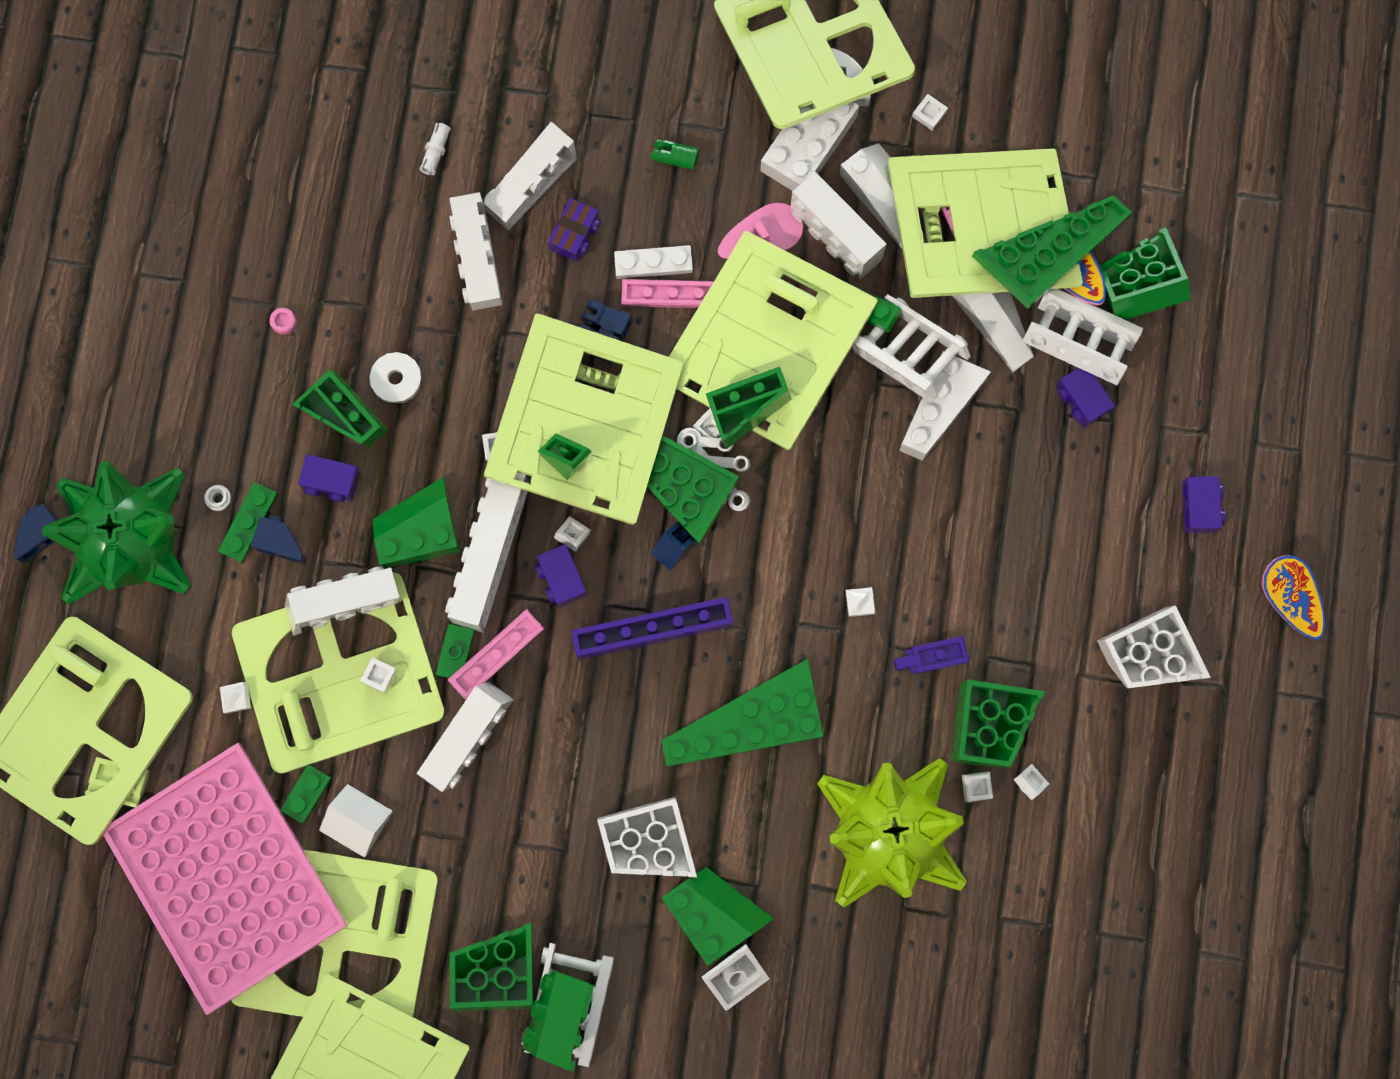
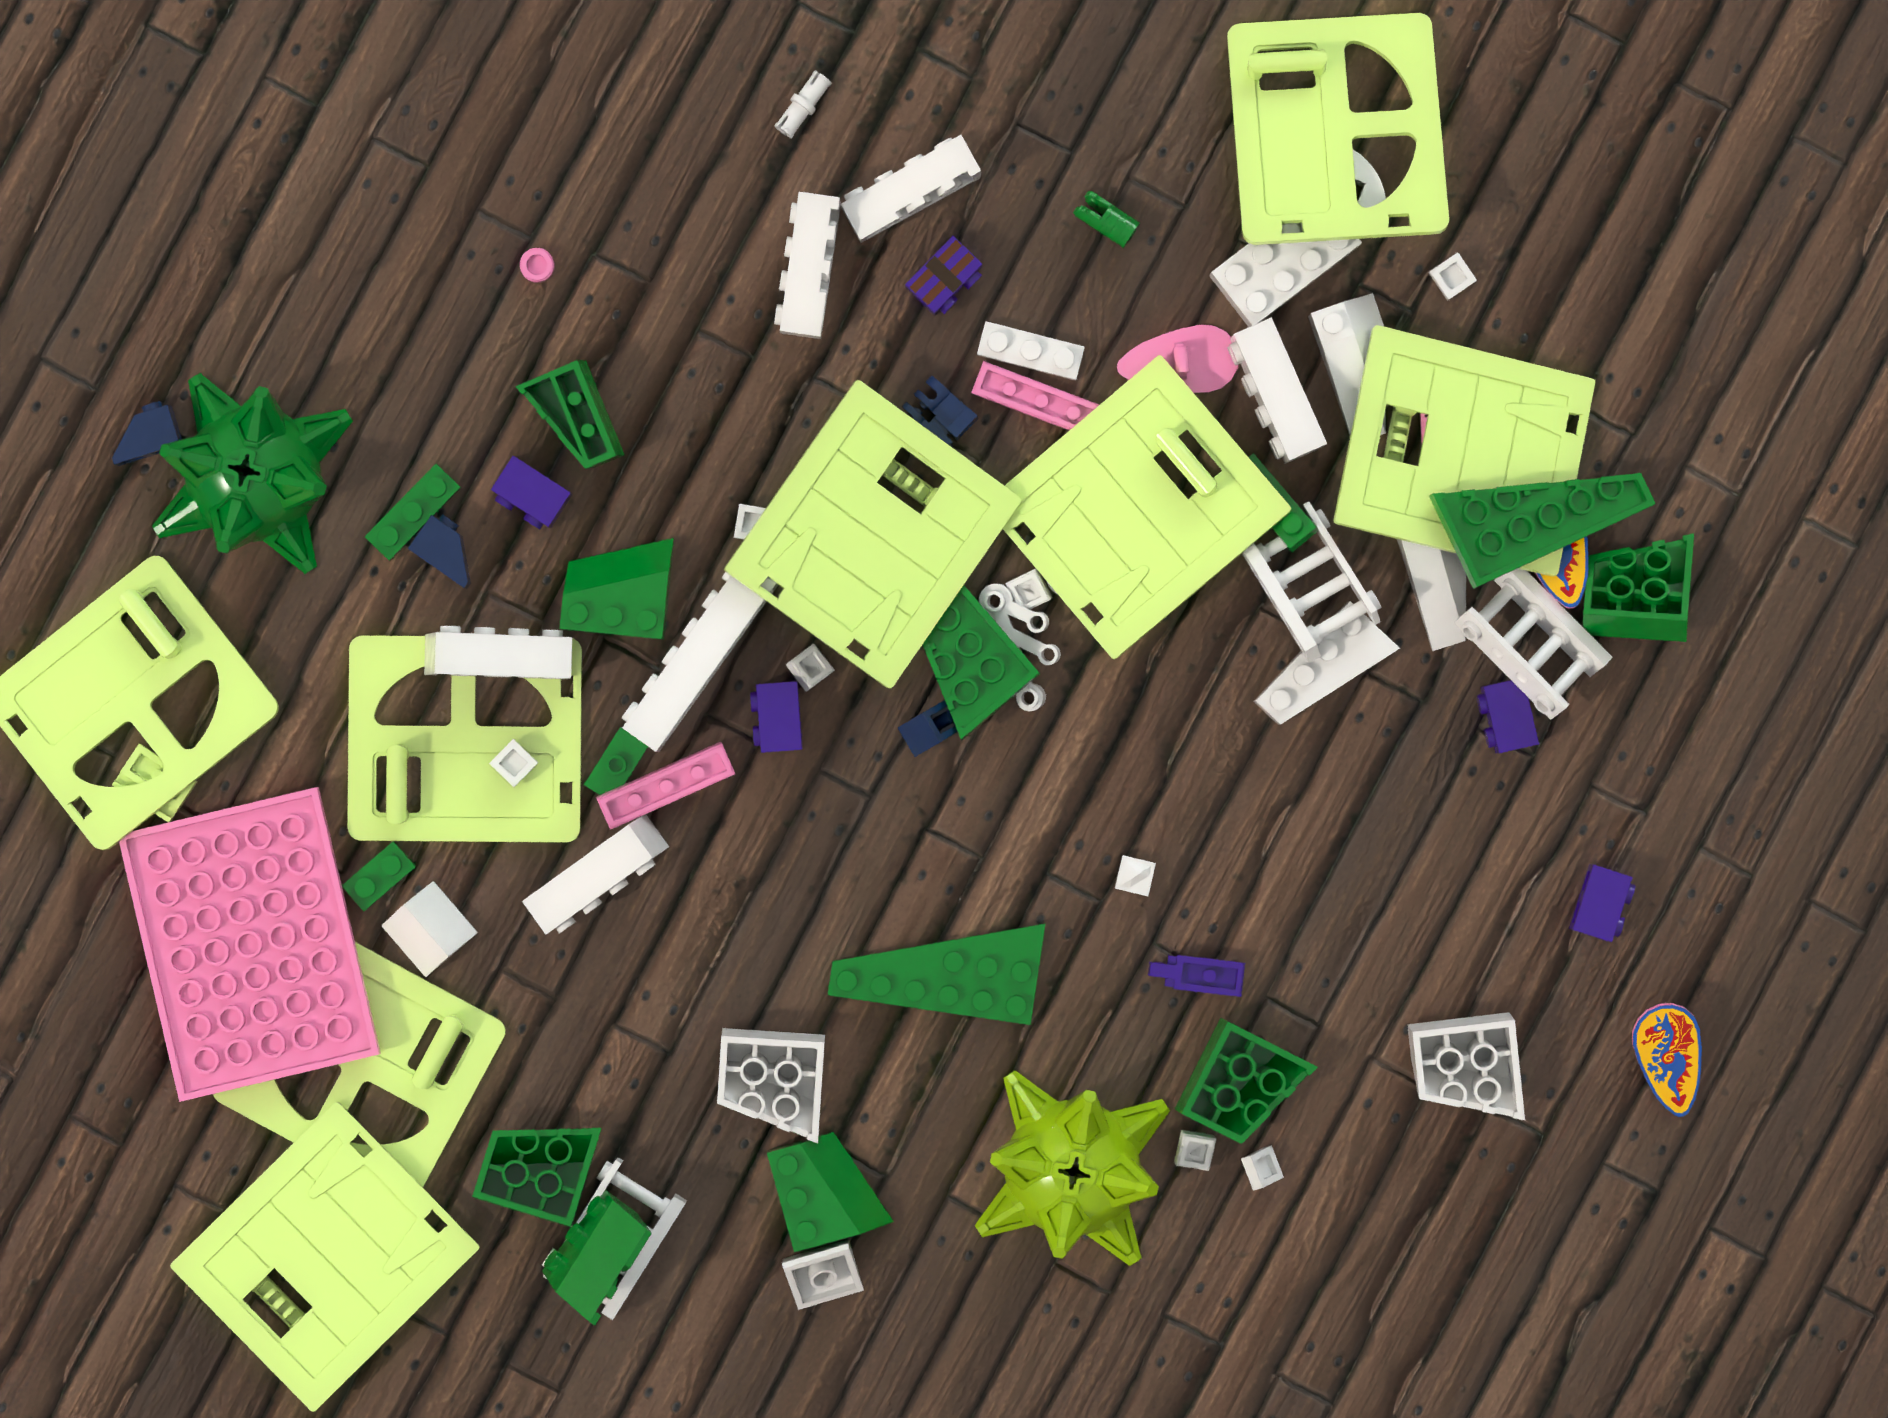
camera: 20 degrees right, 10 degrees up
white plate [205,485,231,511] -> none
white tile [220,682,251,714] -> none
white tile [370,352,422,404] -> none
green slope [538,433,591,480] -> none
dark purple brick [571,597,733,660] -> none
green wedge [706,366,792,449] -> none

